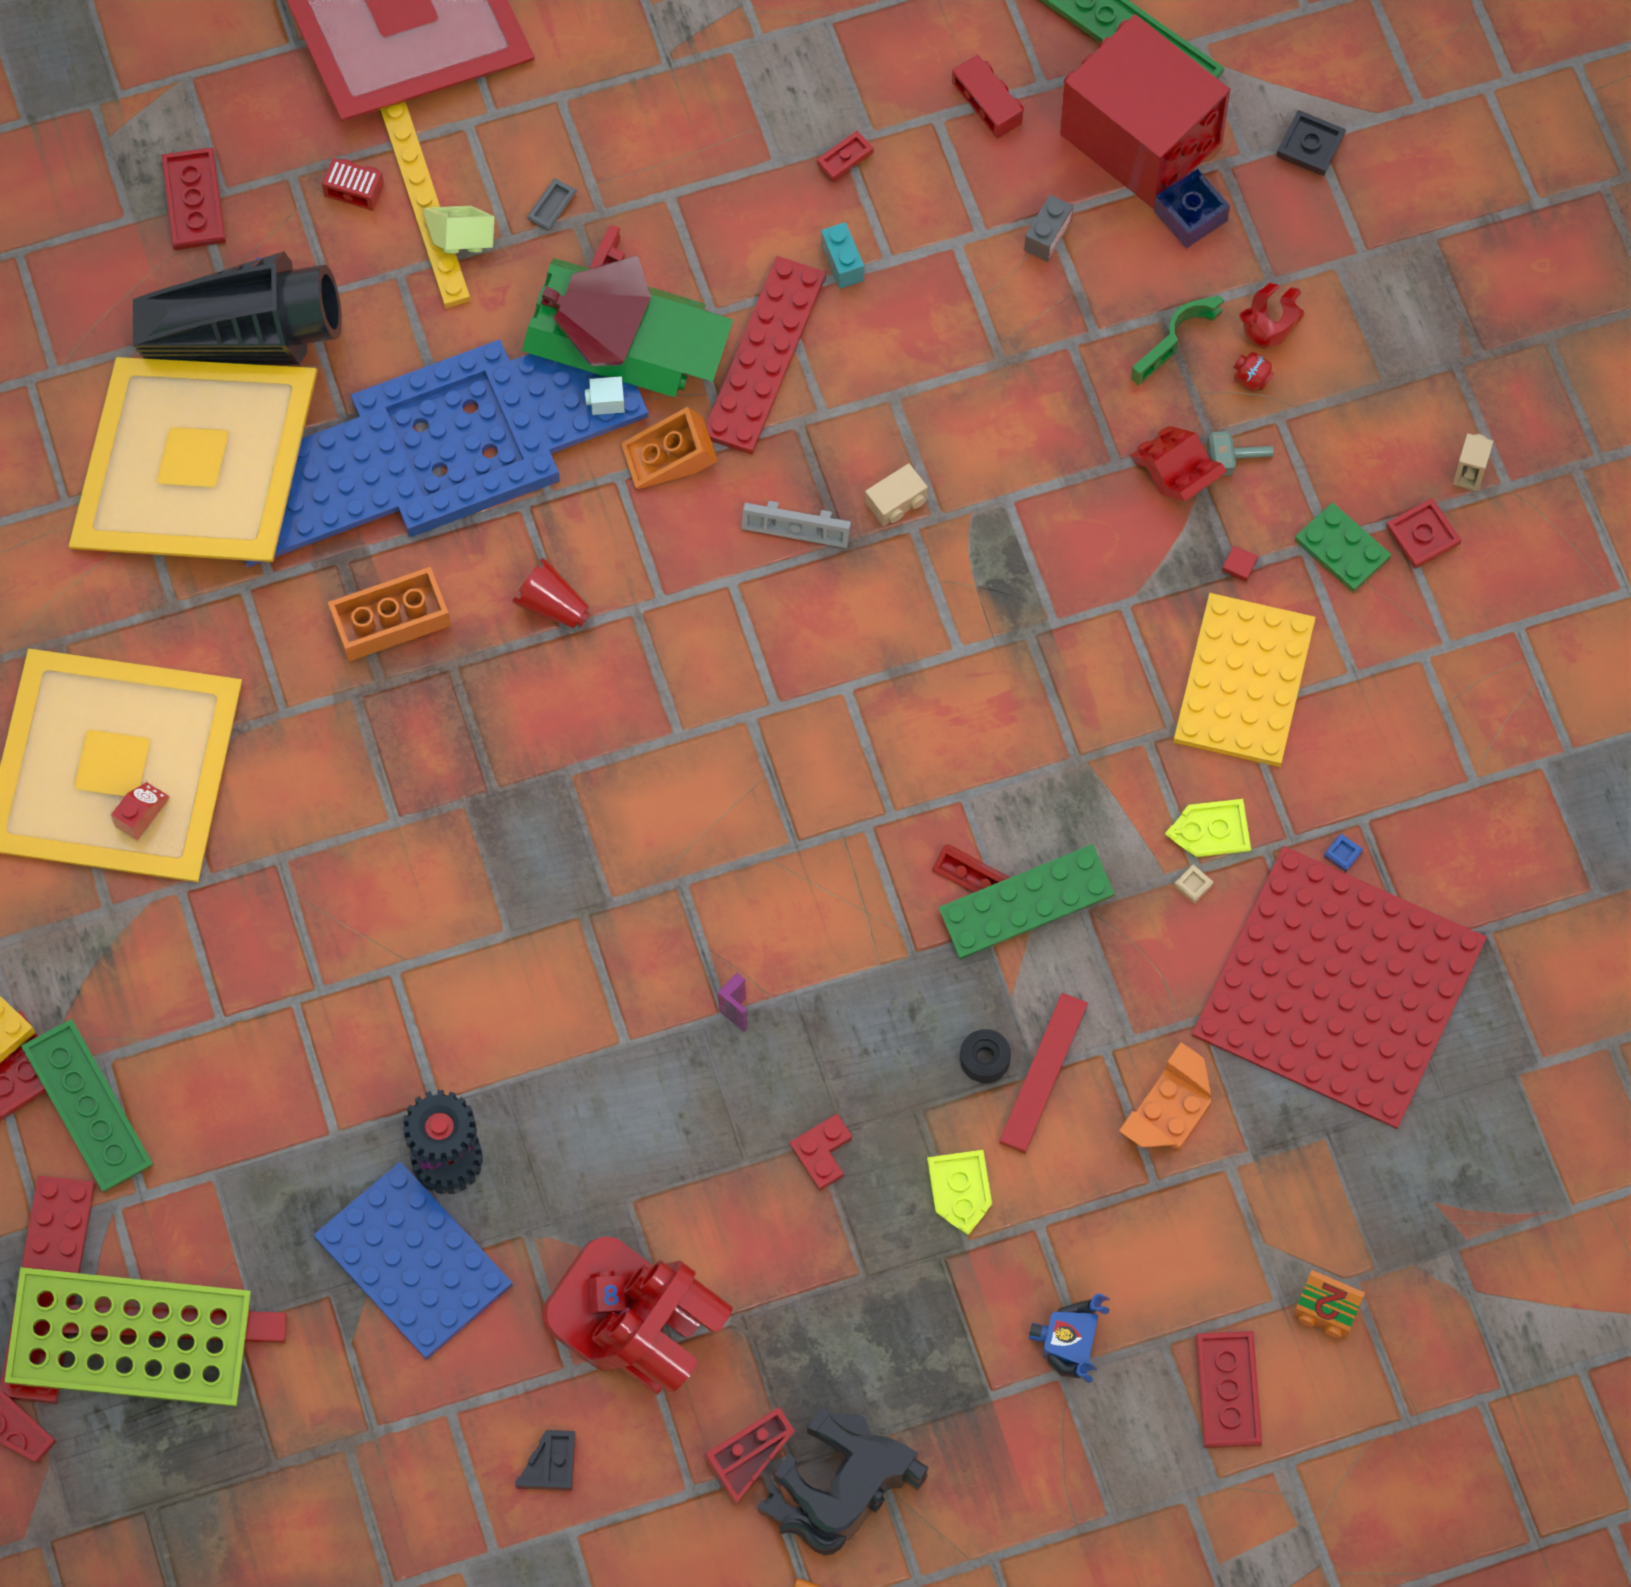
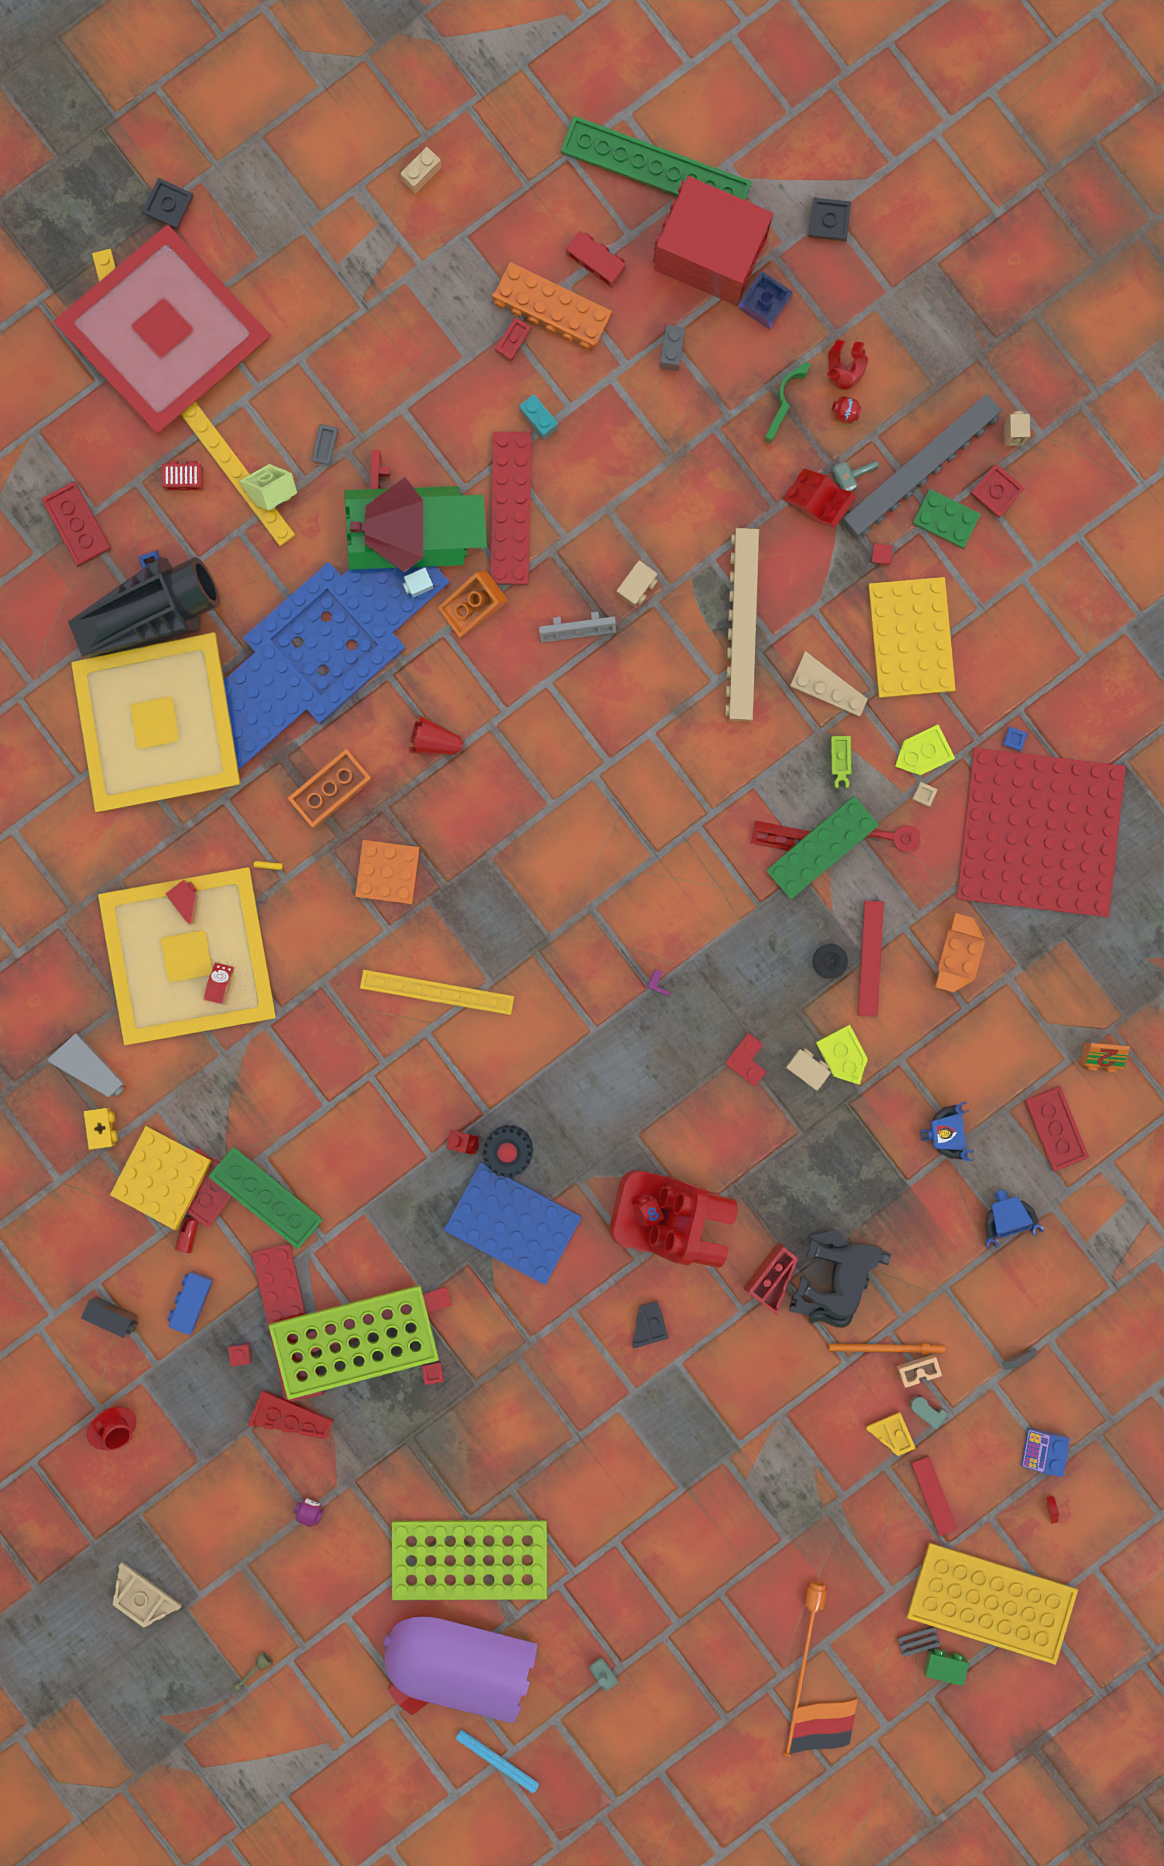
camera: 25 degrees left, 20 degrees up
none -> red slope [165,880,198,925]
none -> yellow piece [254,861,283,870]
none -> orange plate [355,840,420,904]
none -> yellow tile [360,970,514,1015]
none -> red tile [422,1362,444,1385]
none -> red bracket [446,1130,479,1155]
none -> orange bracket [491,262,612,350]
none -> tan brick [725,528,759,722]
none -> tan brick [785,1049,831,1091]
none -> tan wing [790,651,868,717]
none -> lime plate [831,736,851,788]
none -> dark grey brick [842,394,1002,539]
none -> red piece [867,825,920,852]
none -> blue torso [985,1190,1044,1249]

